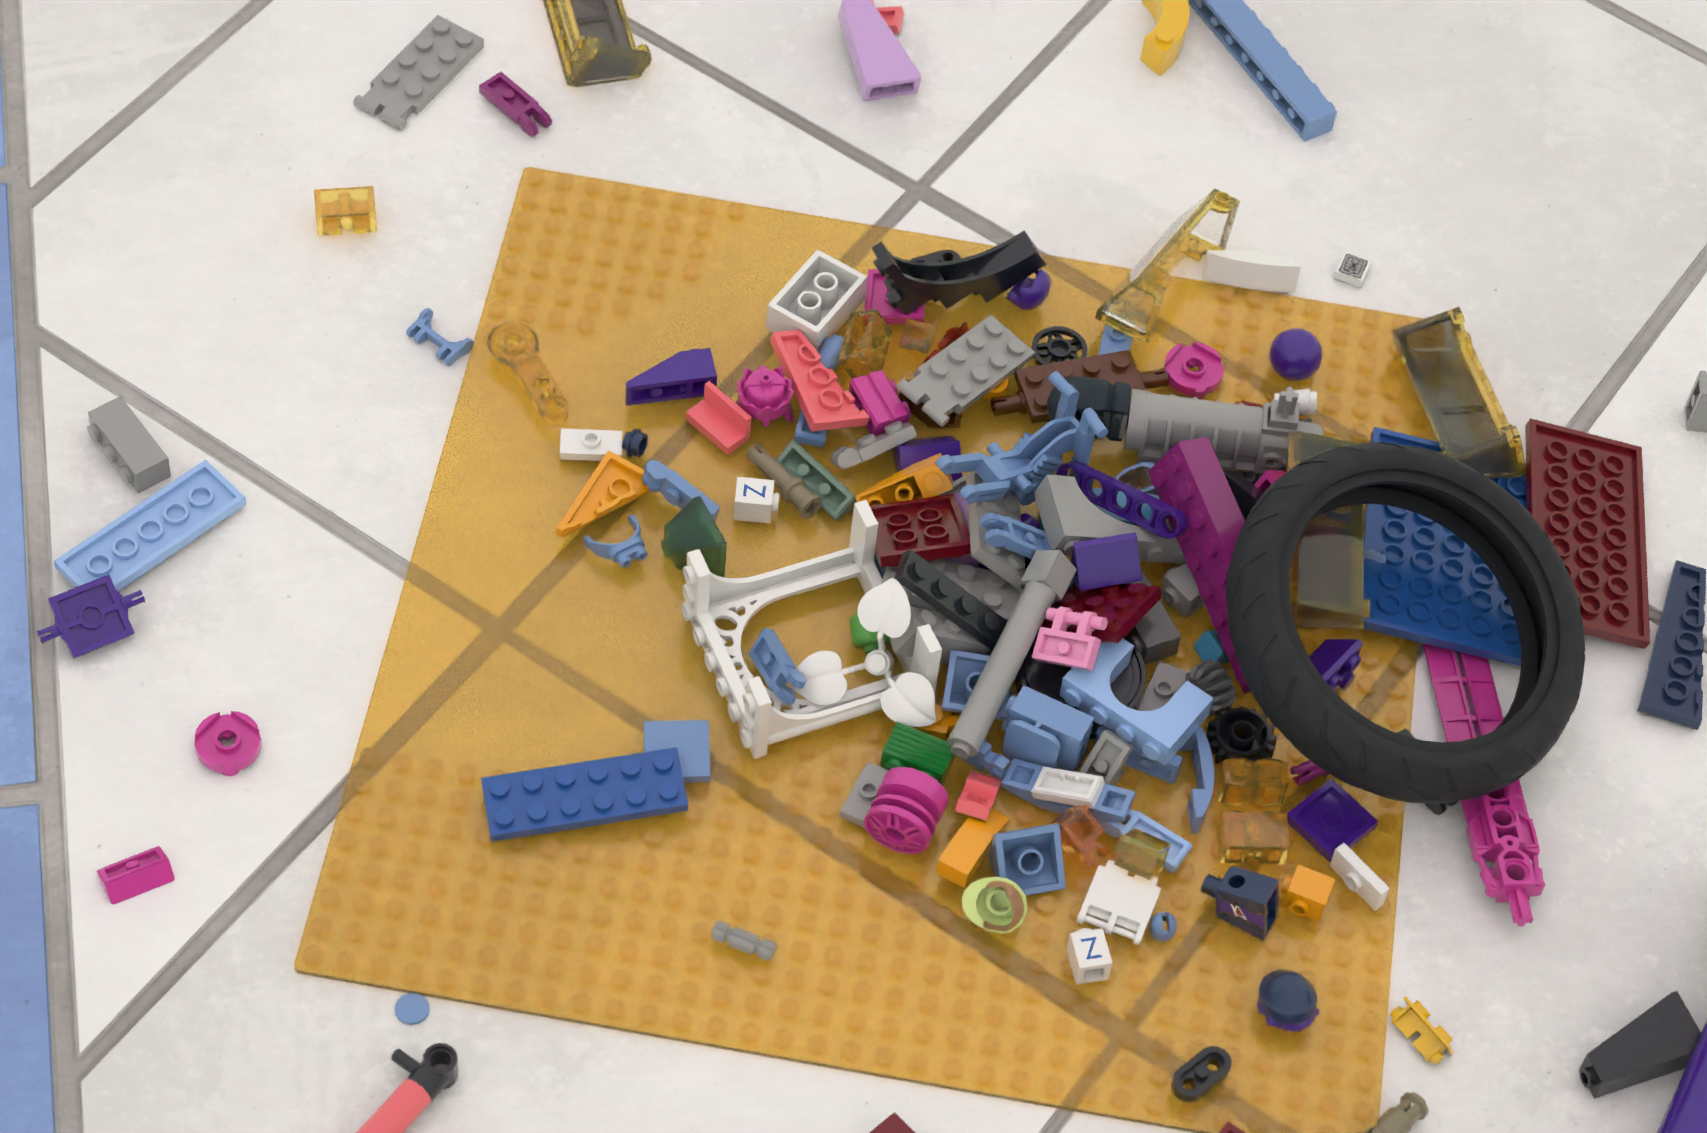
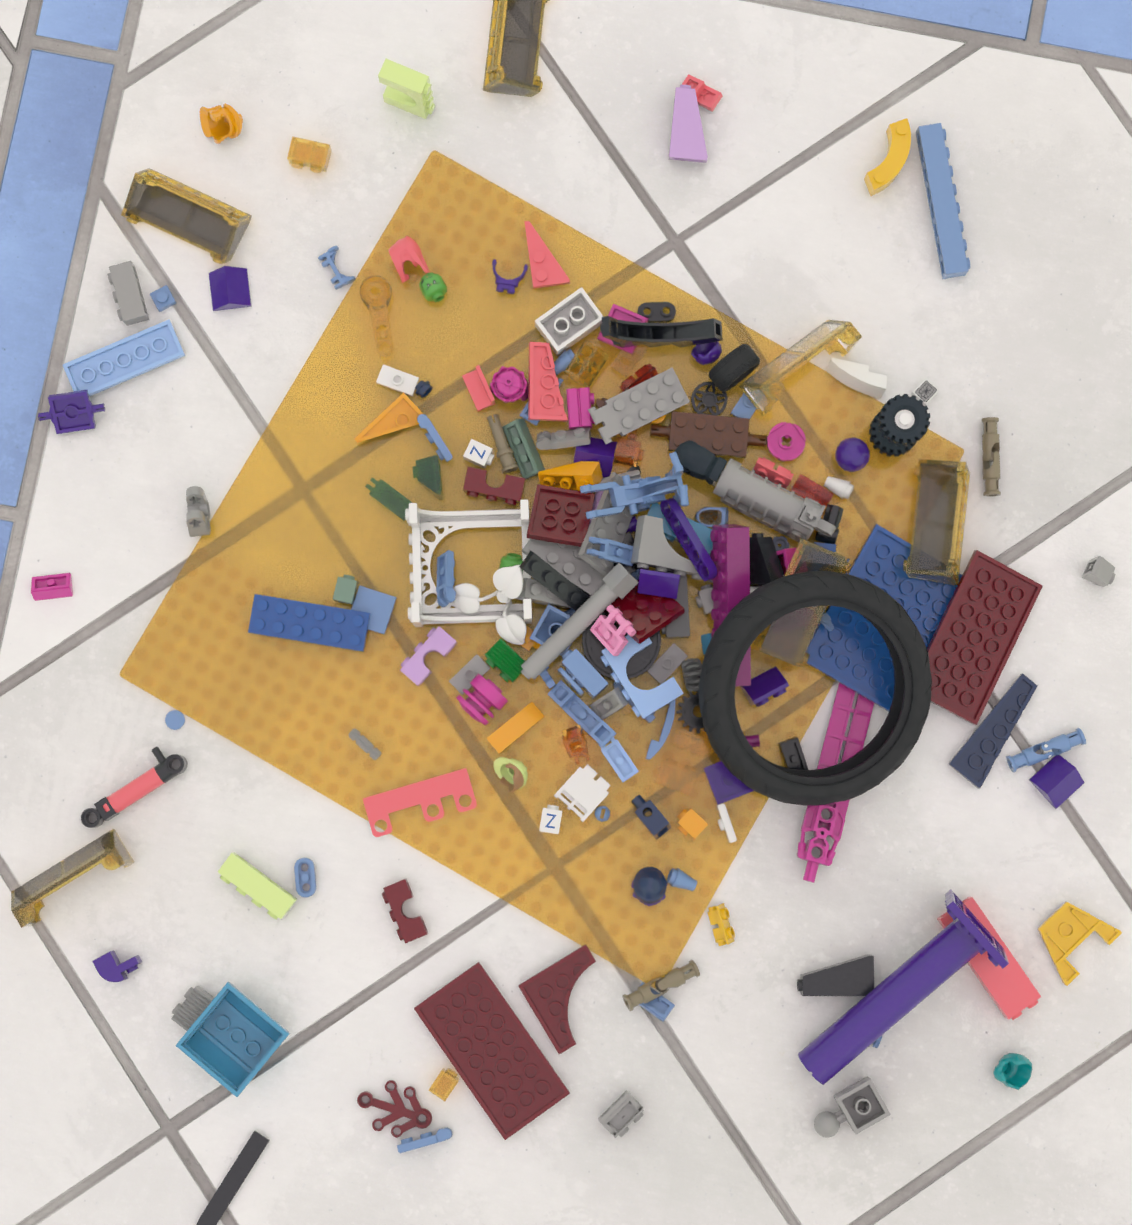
camera: 25 degrees right, 30 degrees up
dark pink plate [195,711,262,776] -> none
light grey hinge [353,15,484,130] -> none
magenta hinge [479,72,552,137] -> none
medium blue helmet [583,515,648,569] -> none
dark purple slope [625,348,717,406] -> none
coral slope [955,770,1002,821] -> none
medium blue slope [989,823,1066,895] -> none
white plate [1031,766,1105,809] -> none
clear yellow brick [1114,828,1171,880] -> none
black plate [1171,1046,1232,1103] -> none
none -> clear smoke windscreen [121,168,252,264]
none -> medium blue plate [150,285,176,312]
none -> light grey piece [186,486,211,537]
none -> light orange helmet [199,103,243,144]
none -> dark purple slope [209,266,252,311]
none -> sand green brick [333,574,359,605]
none -> coral piece [363,768,477,837]
none -> clear green hinge [365,477,412,521]
none -> yellowish green arch [378,59,435,119]
none -> coral helmet [388,235,430,283]
none -> lavender arch [400,626,457,687]
none -> bright green head [419,272,447,302]
none -> dark red arch [463,467,525,506]
none -> dark purple helmet [492,259,528,294]
none -> coral wing [524,221,570,289]
none -> clear orange brick [614,429,644,468]
none -> medium blue cone [666,868,697,891]
none -> black tyre [709,344,760,392]
none -> black plate [869,394,930,457]
none -> dark tan piece [982,417,1001,496]

